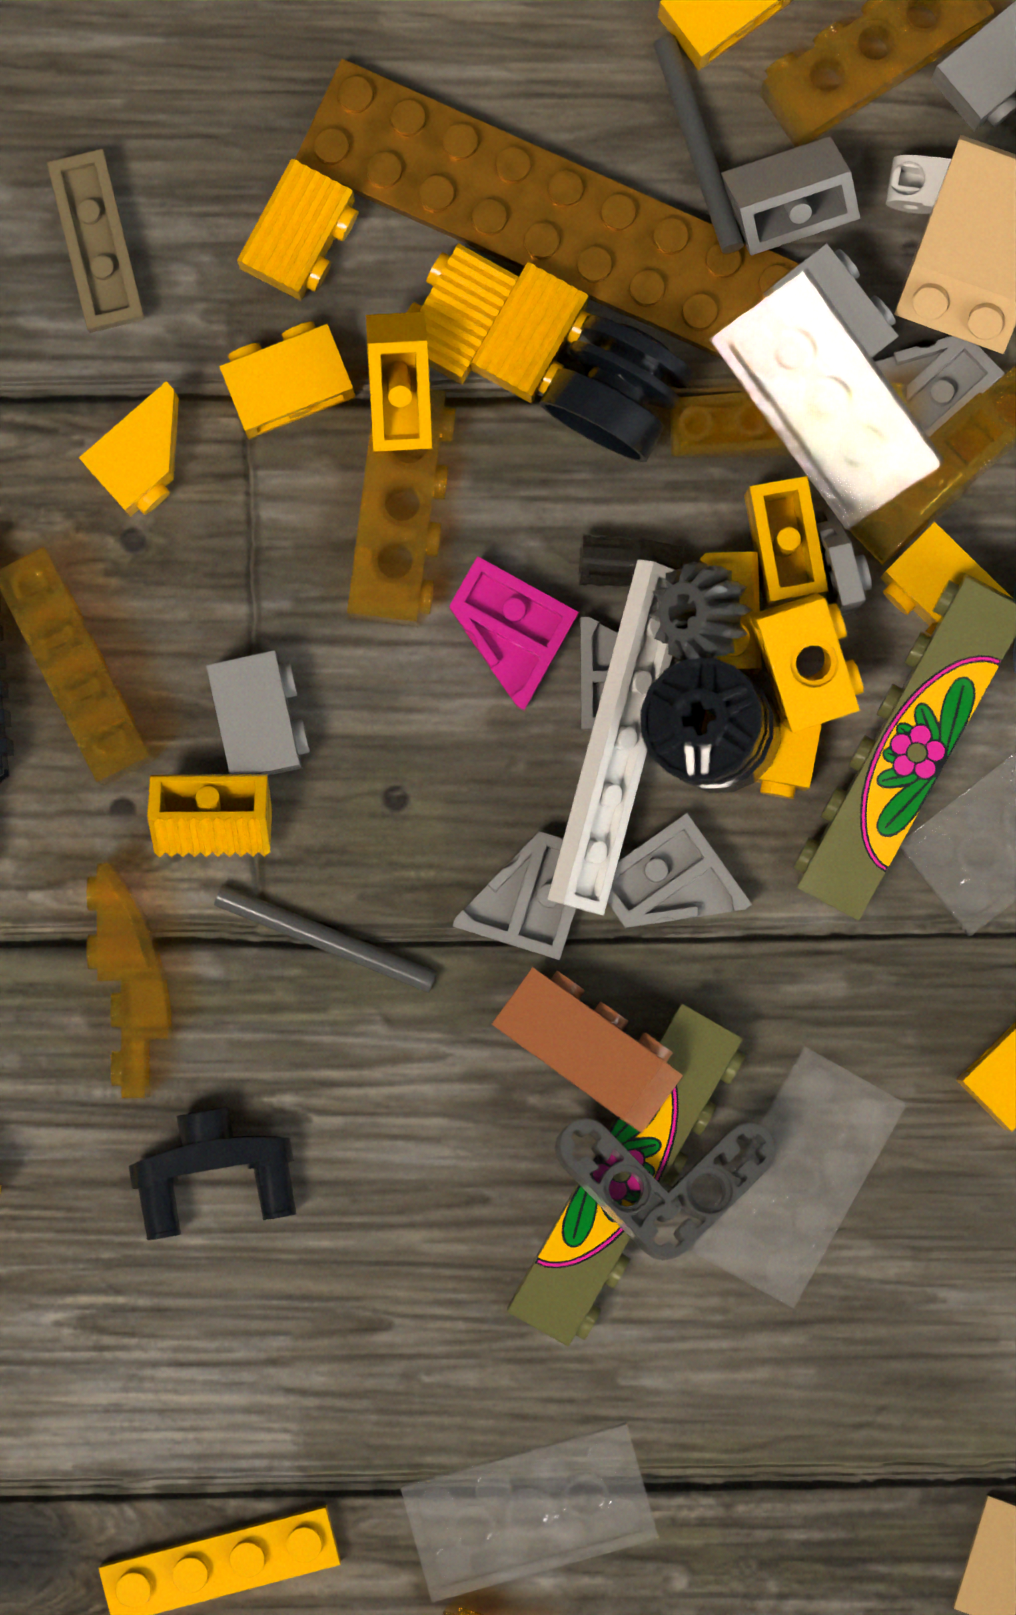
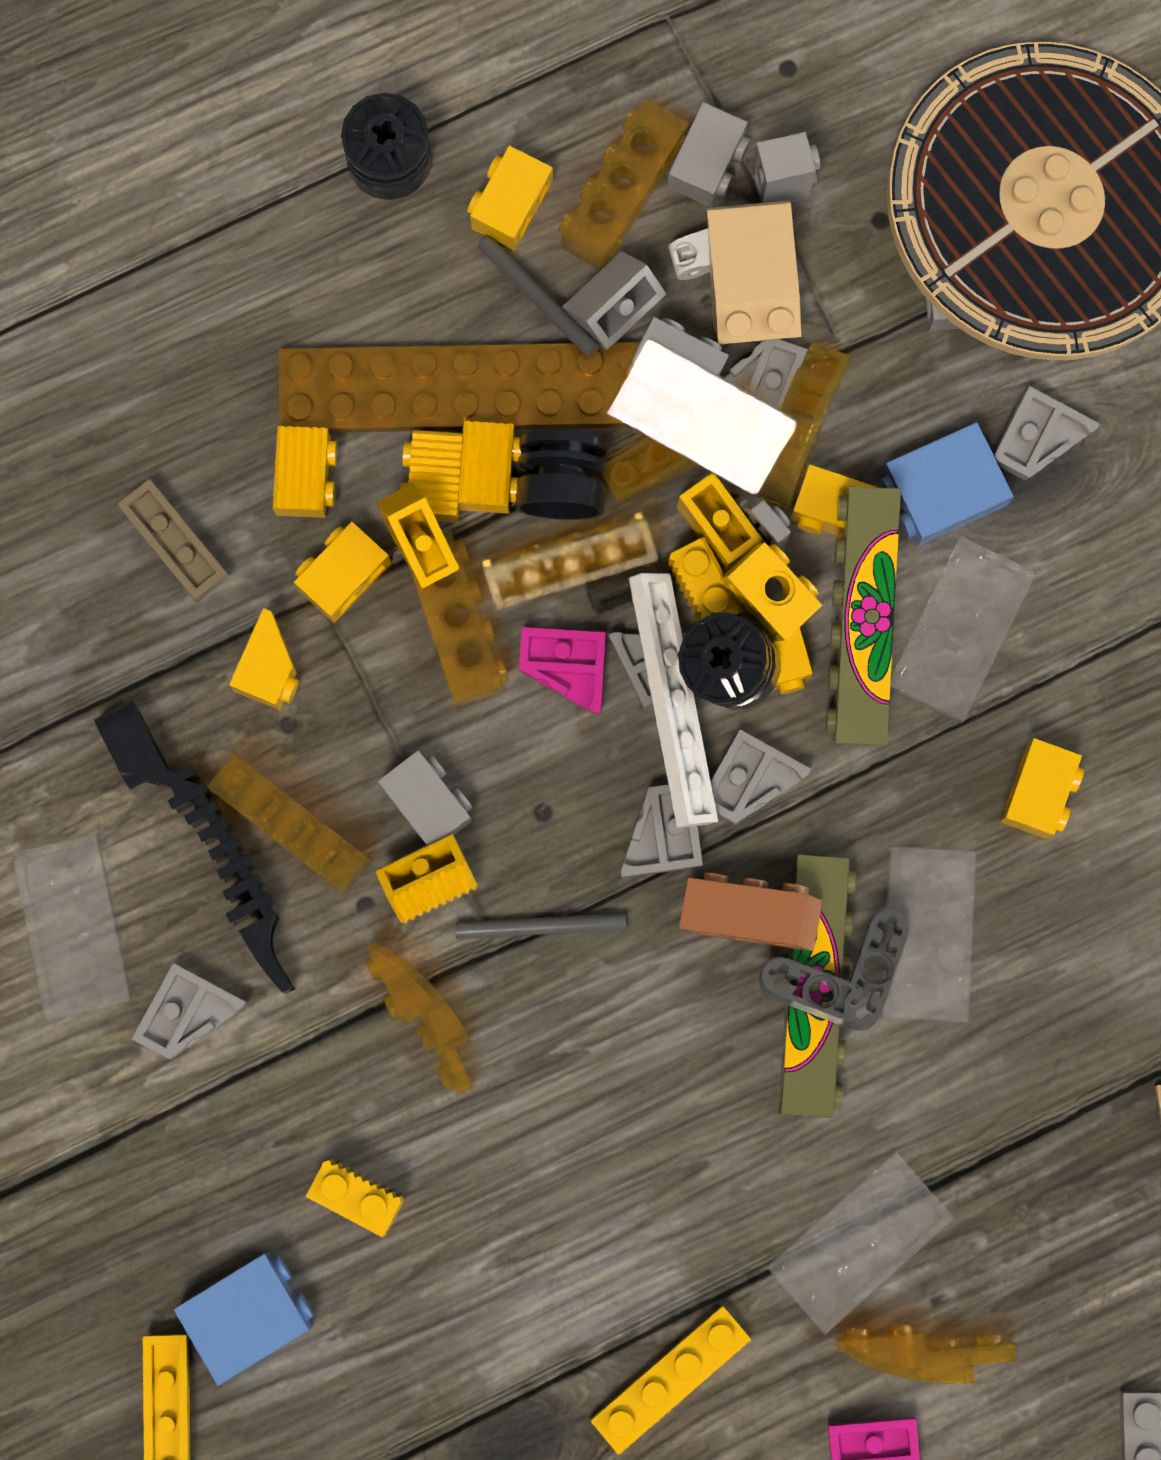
camera: 25 degrees left, 5 degrees down
black connector [128,1107,296,1240] -> none
dark grey gear [648,562,752,659] -> none
none -> clear yellow brick [482,513,658,610]

